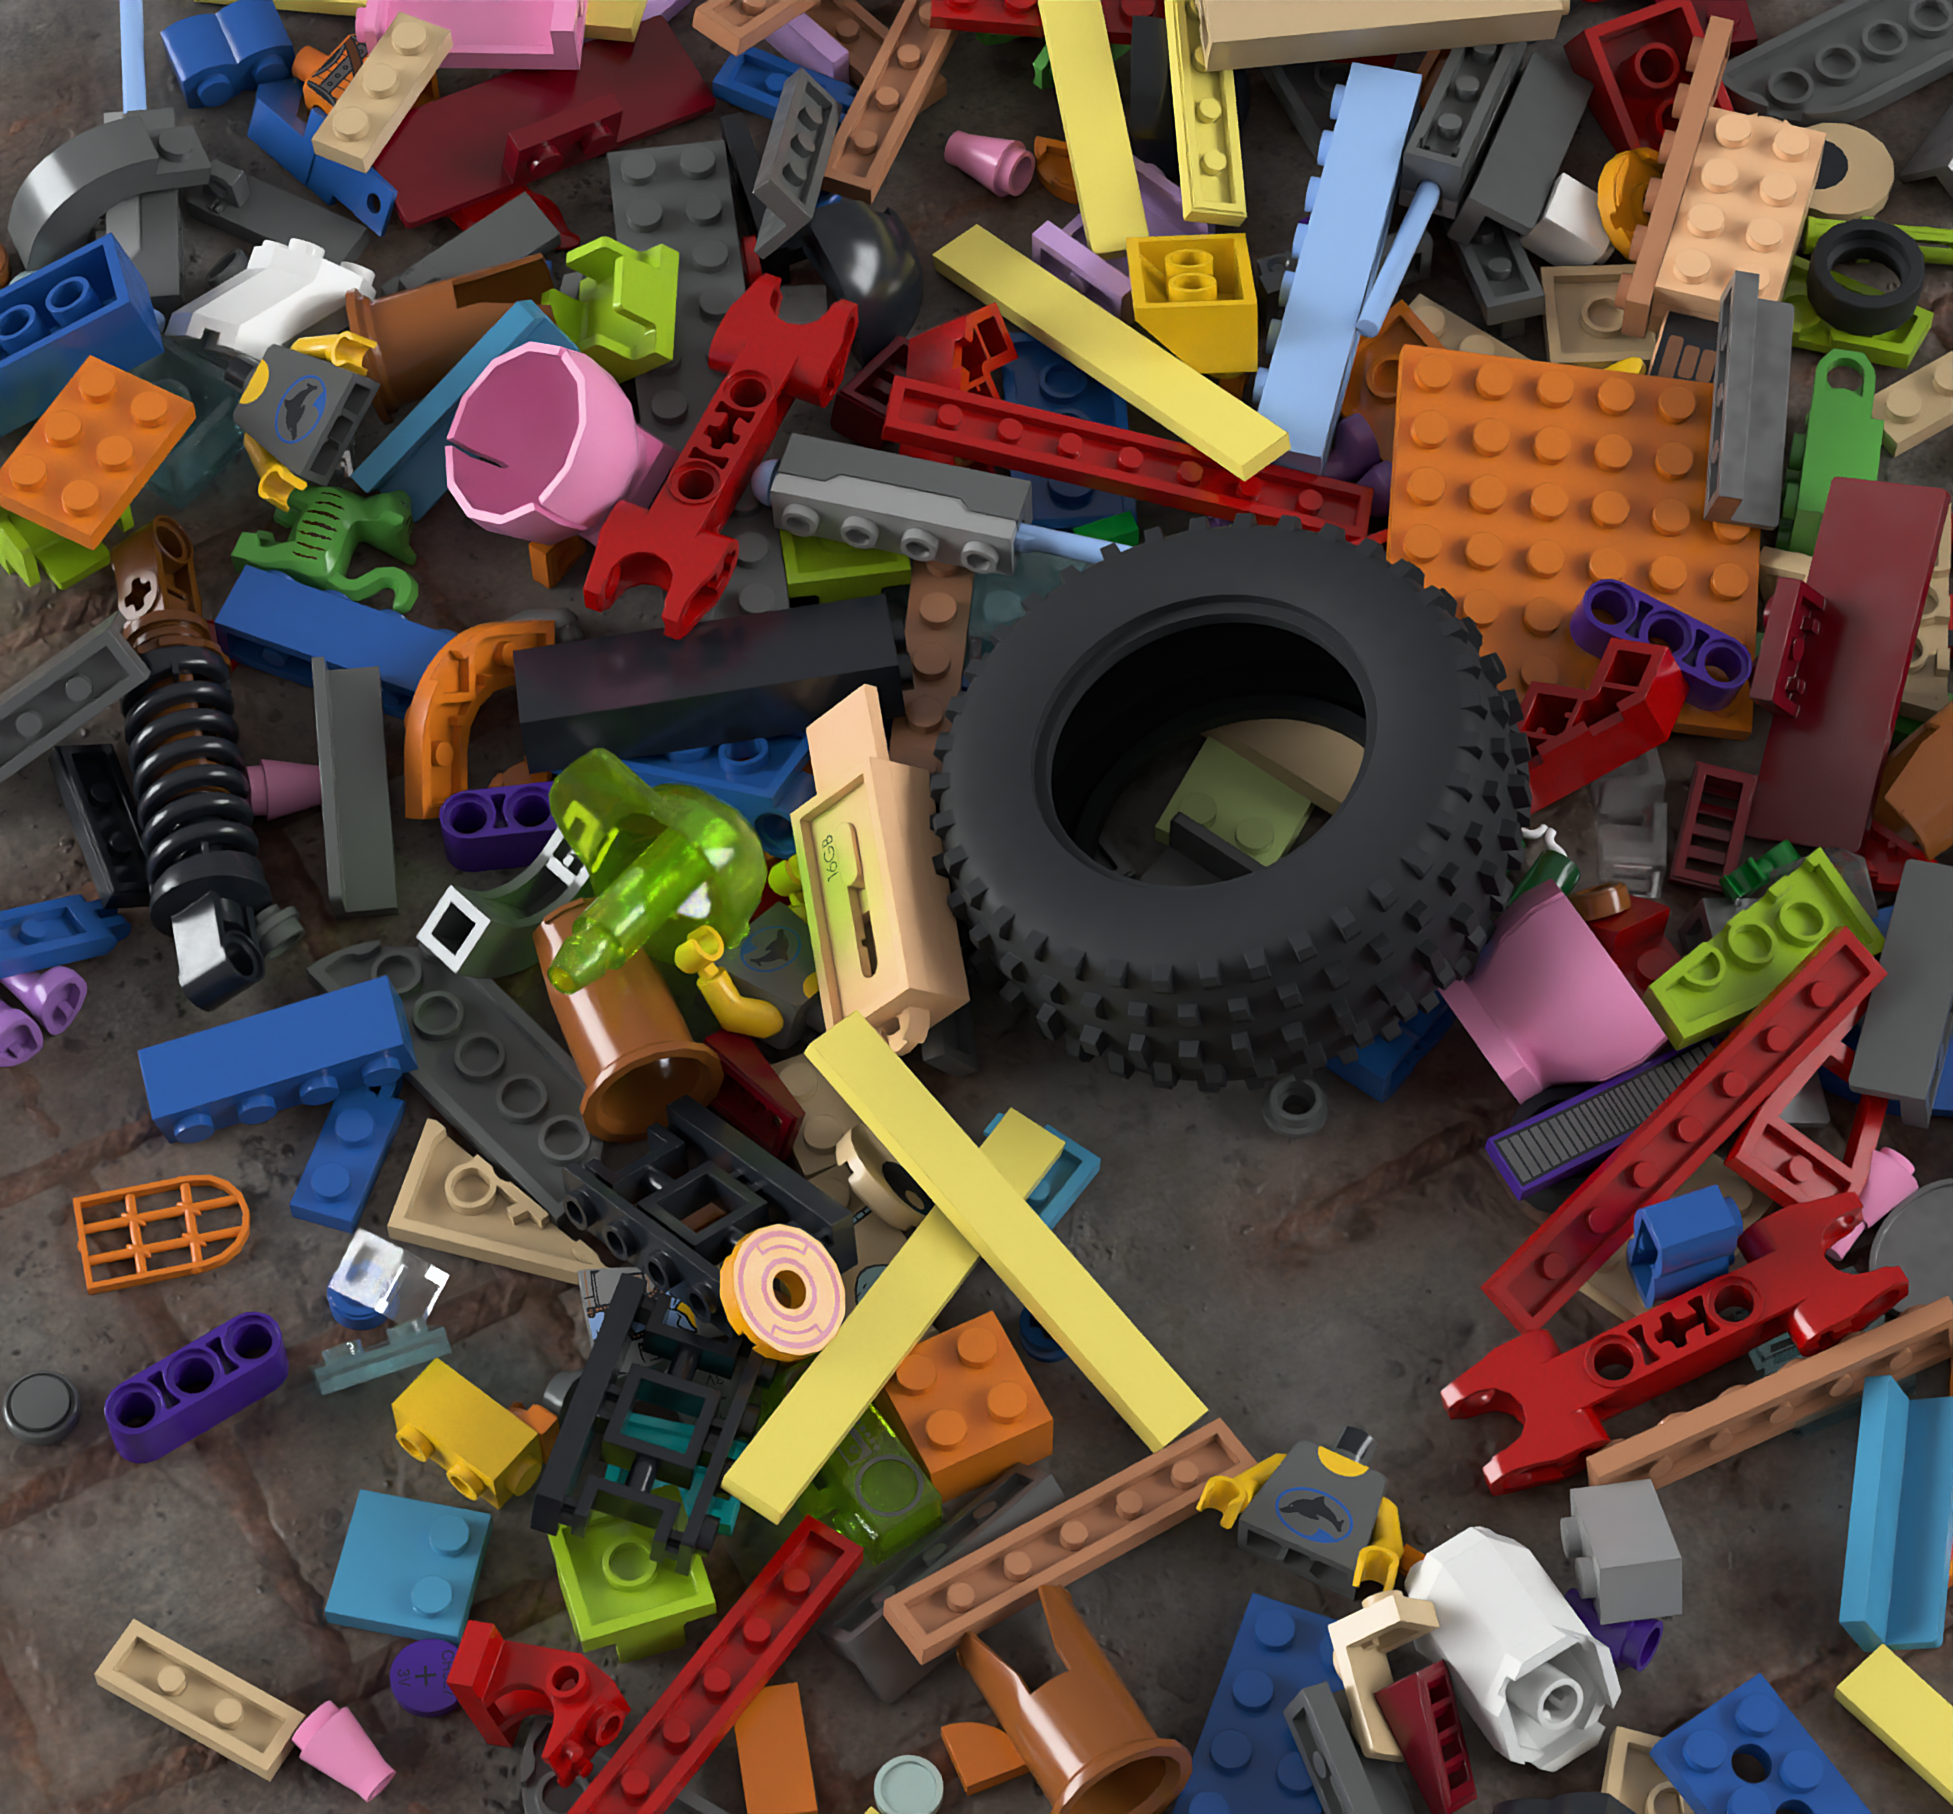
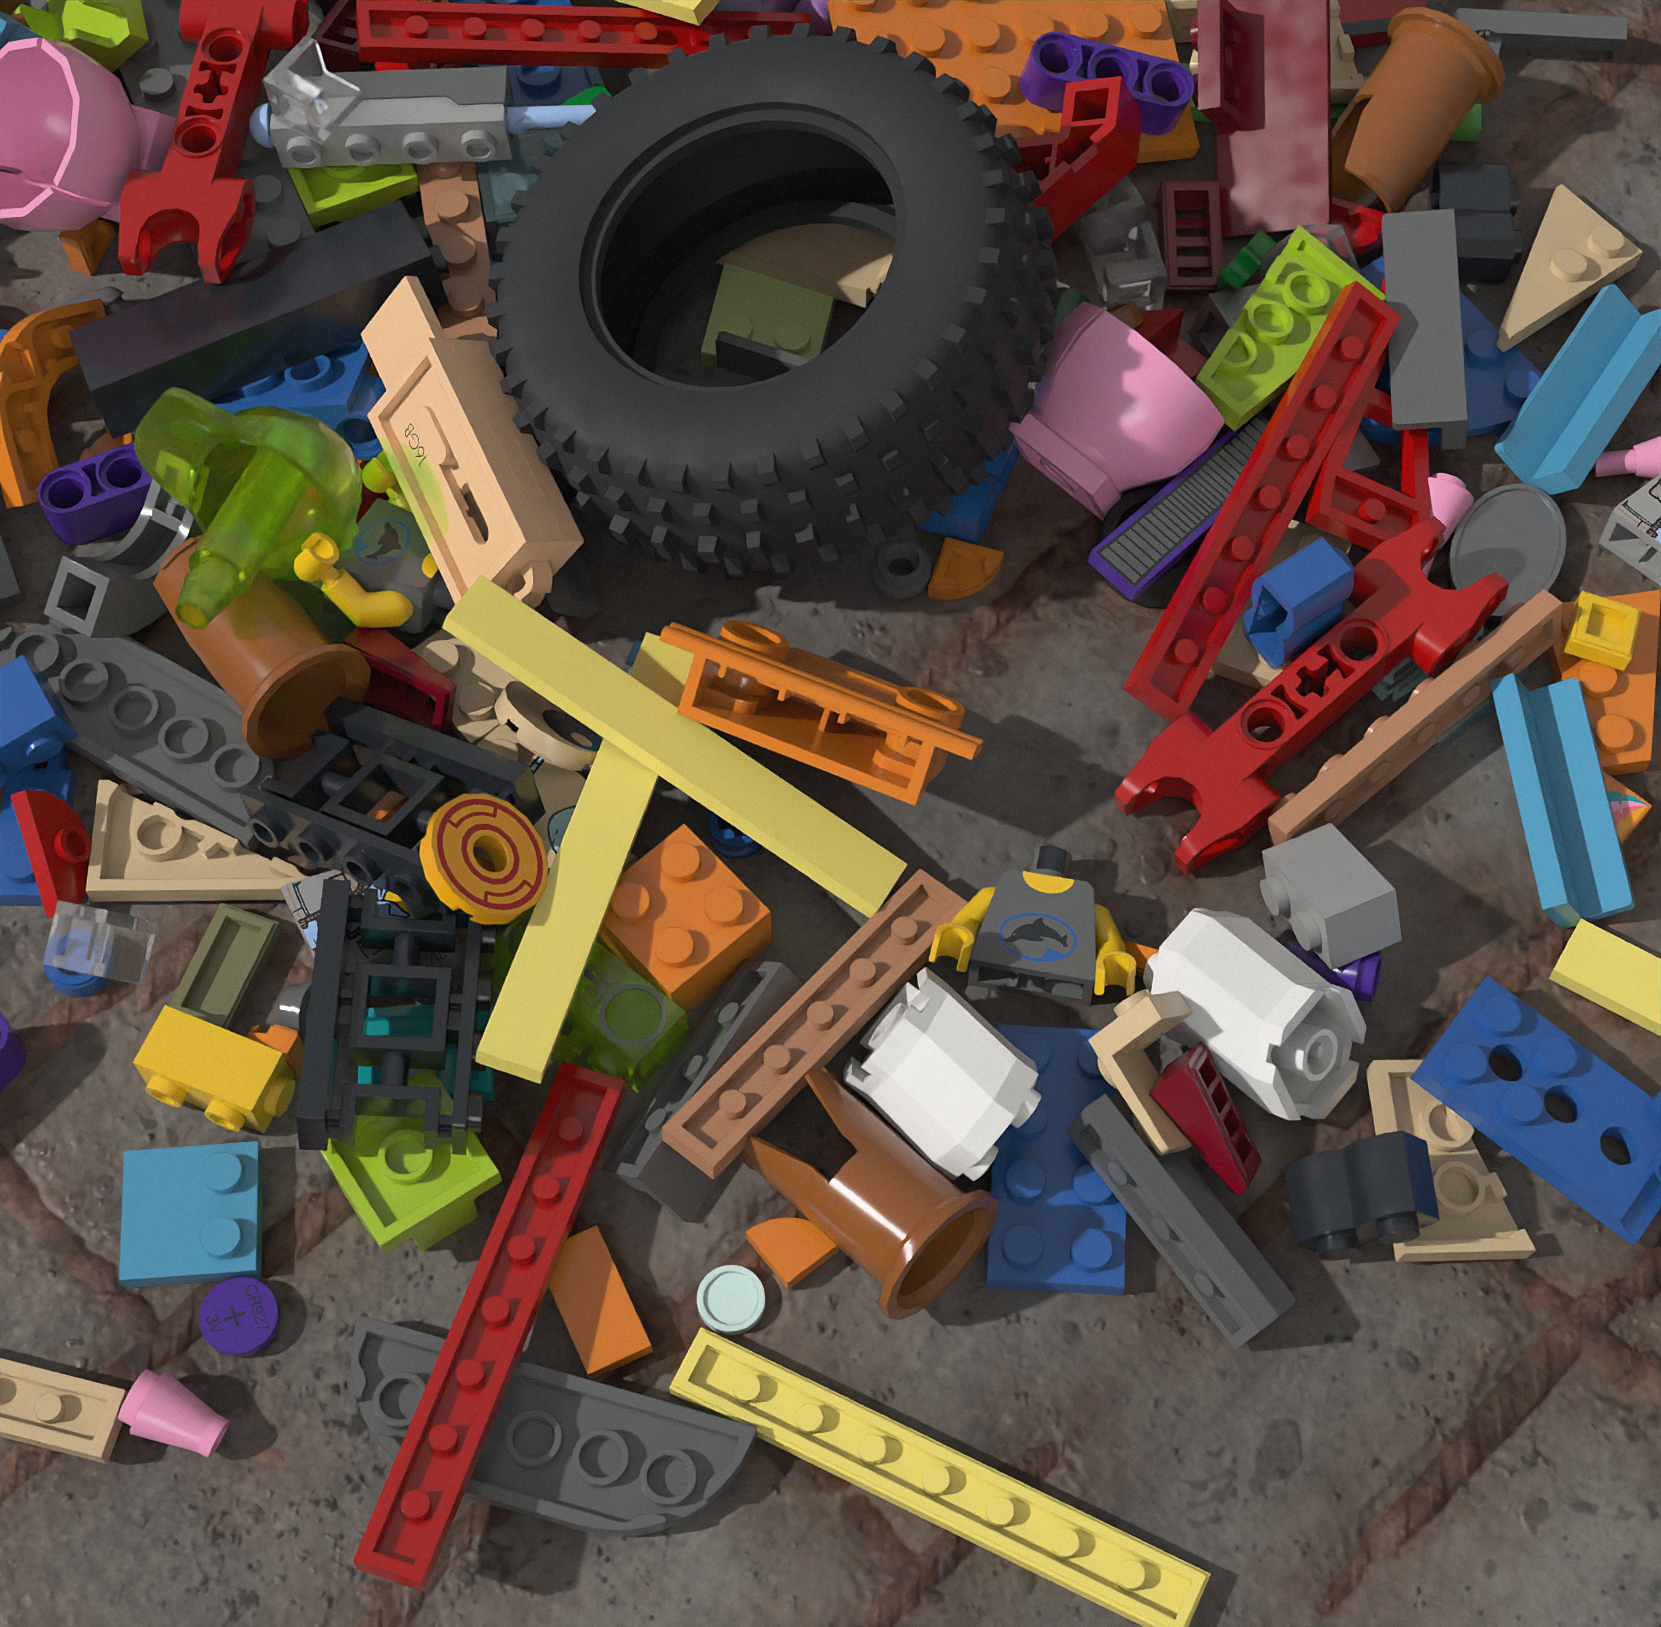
camera: 15 degrees left, 5 degrees up
clear light blue plate [309,1317,452,1395] -> none
red tile [446,1620,631,1789] -> none
none -> red plate [10,790,92,919]
none -> olive tile [168,903,283,1032]
none -> clear panel [263,36,363,144]
none -> orange brick [659,620,984,806]
none -> white brick [843,967,1041,1181]
none -> orange tile [928,537,1004,600]

